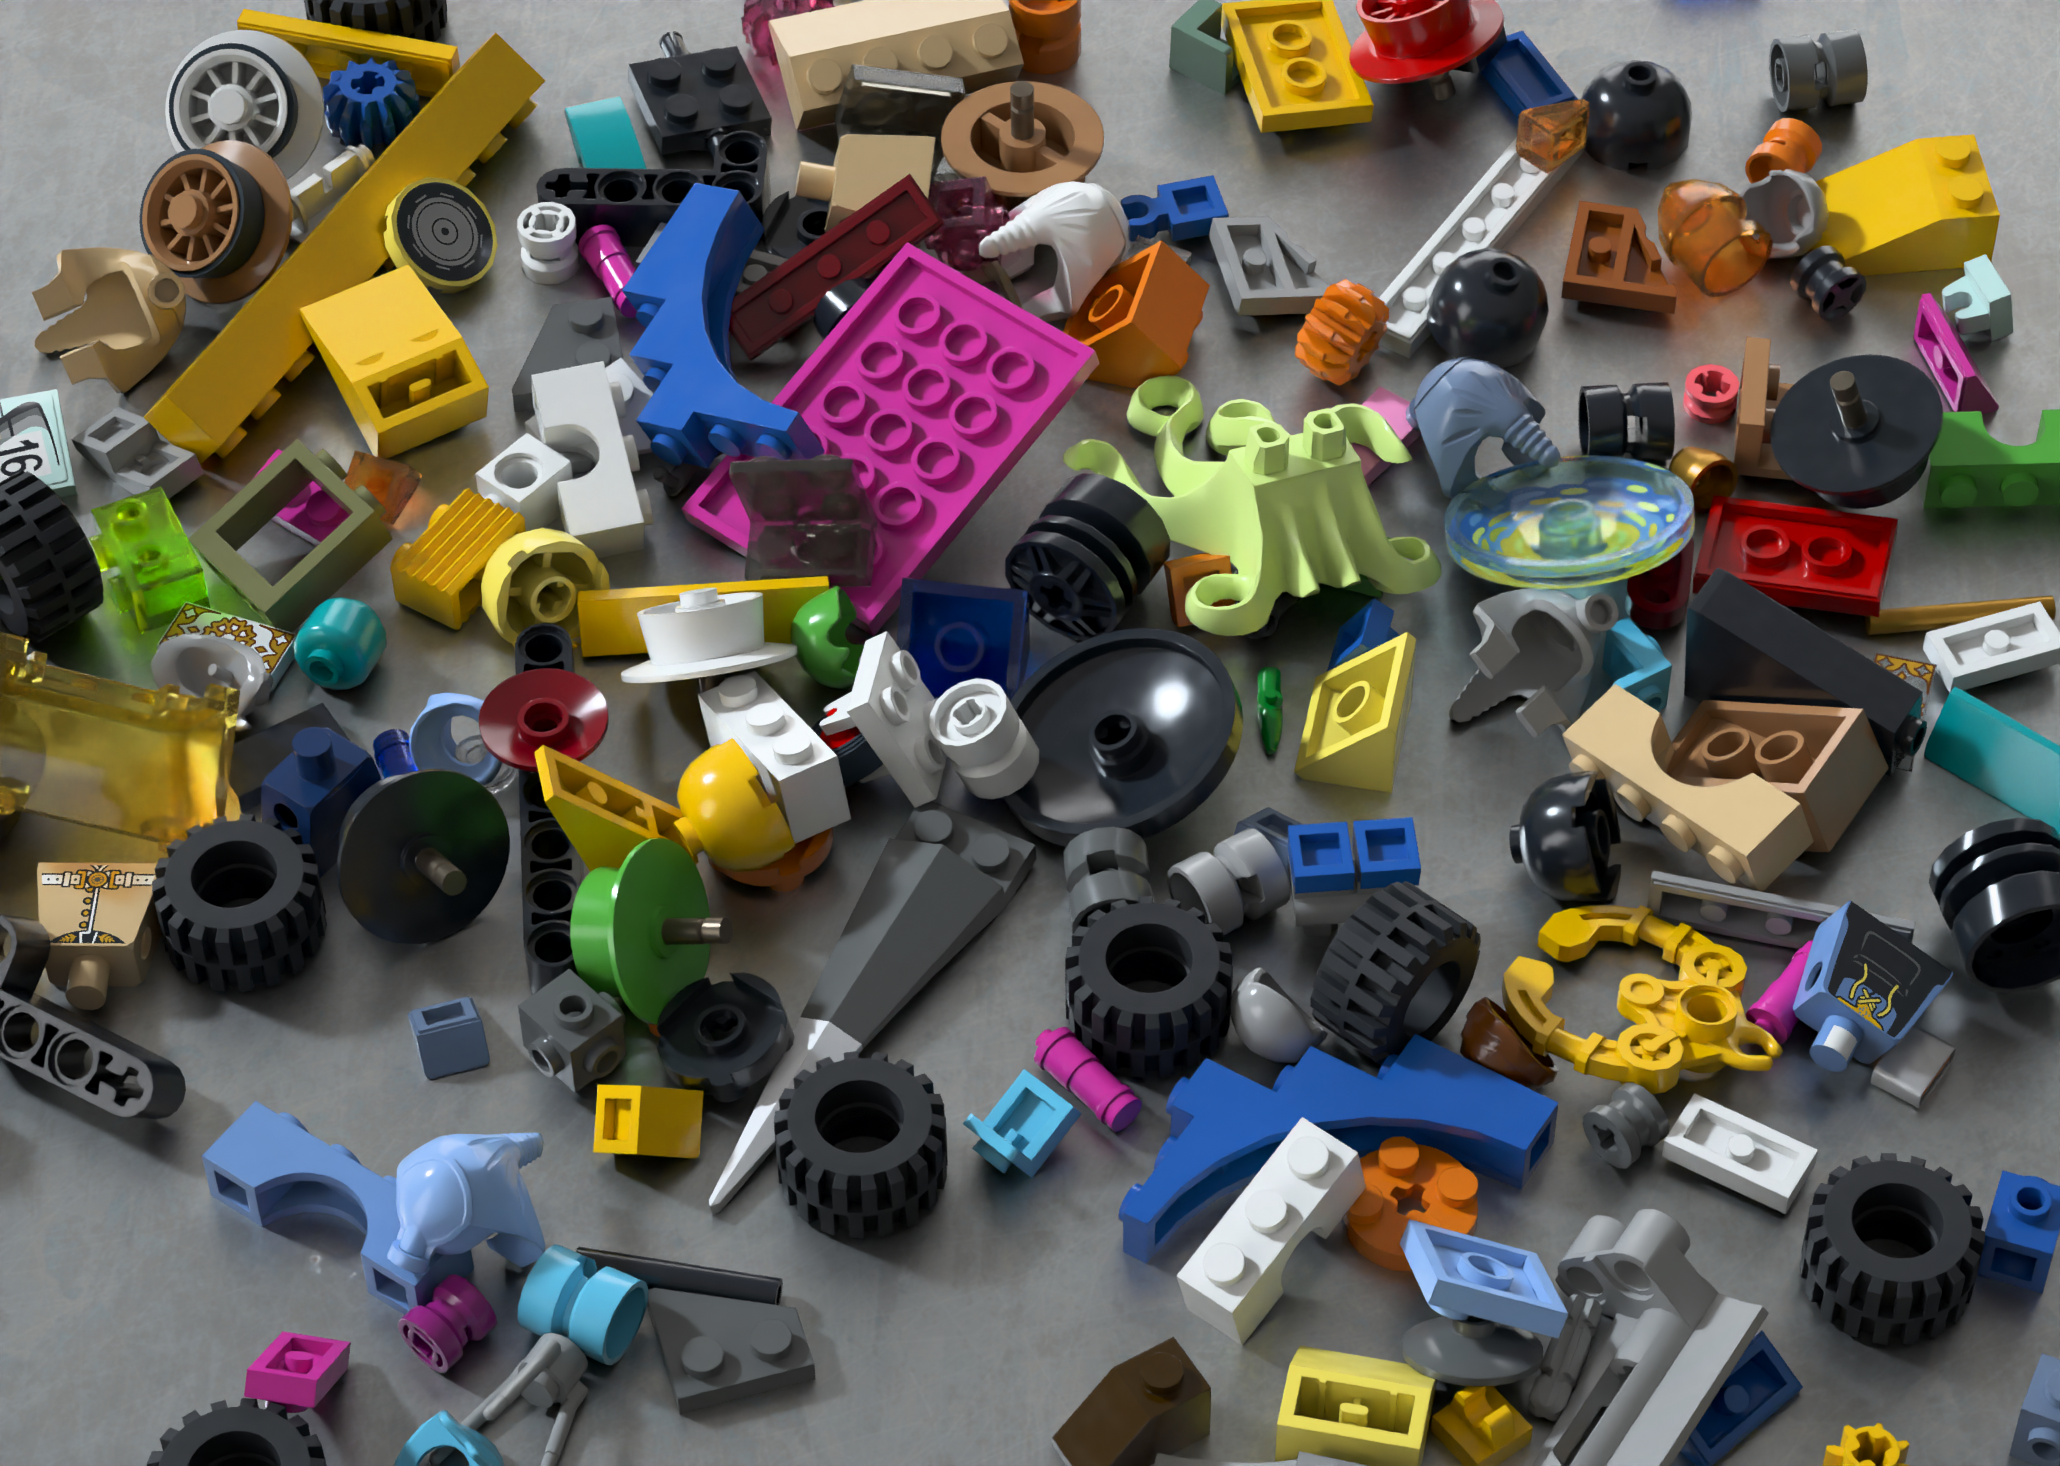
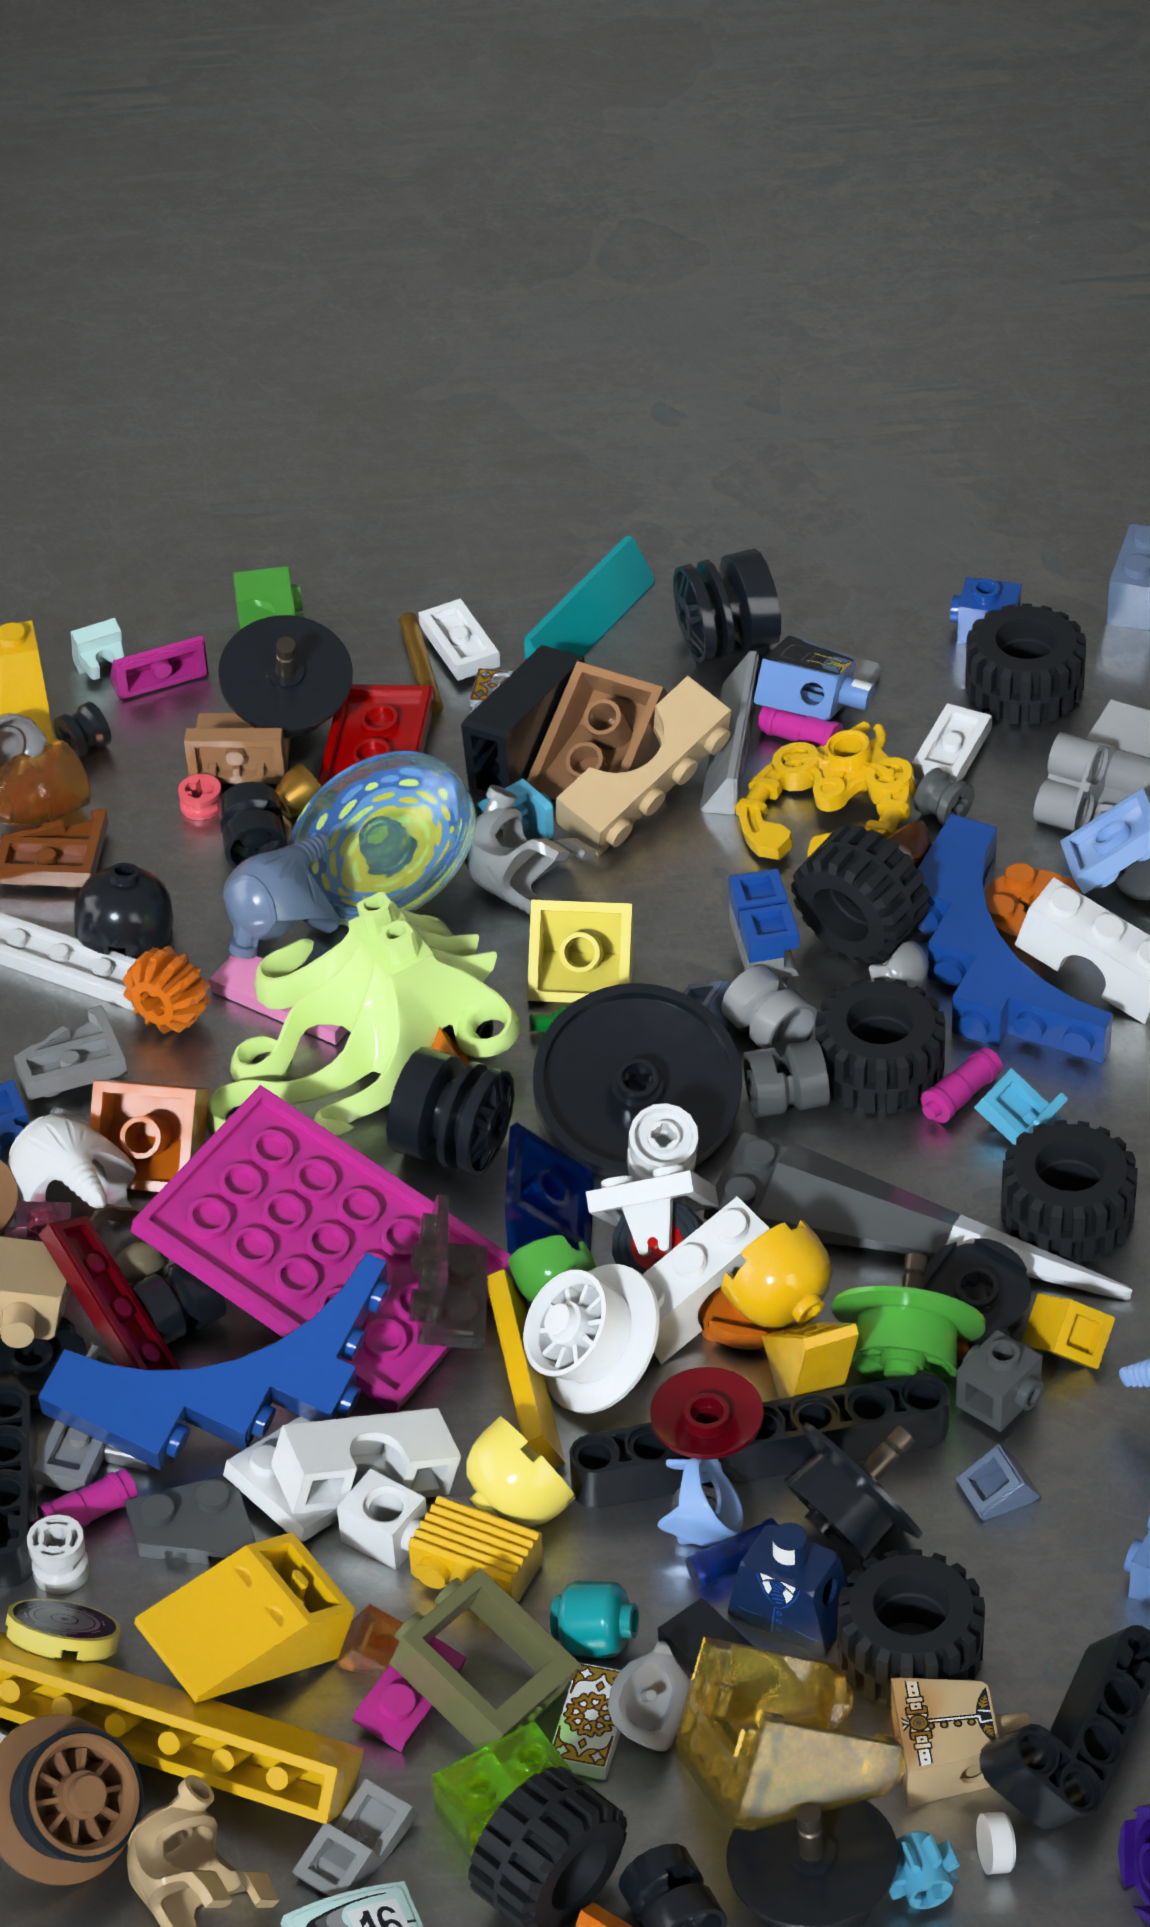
camera: 95 degrees left, 5 degrees down
blue tile [1327,598,1400,671] -> none
black cylinder [1509,770,1621,903] -> none

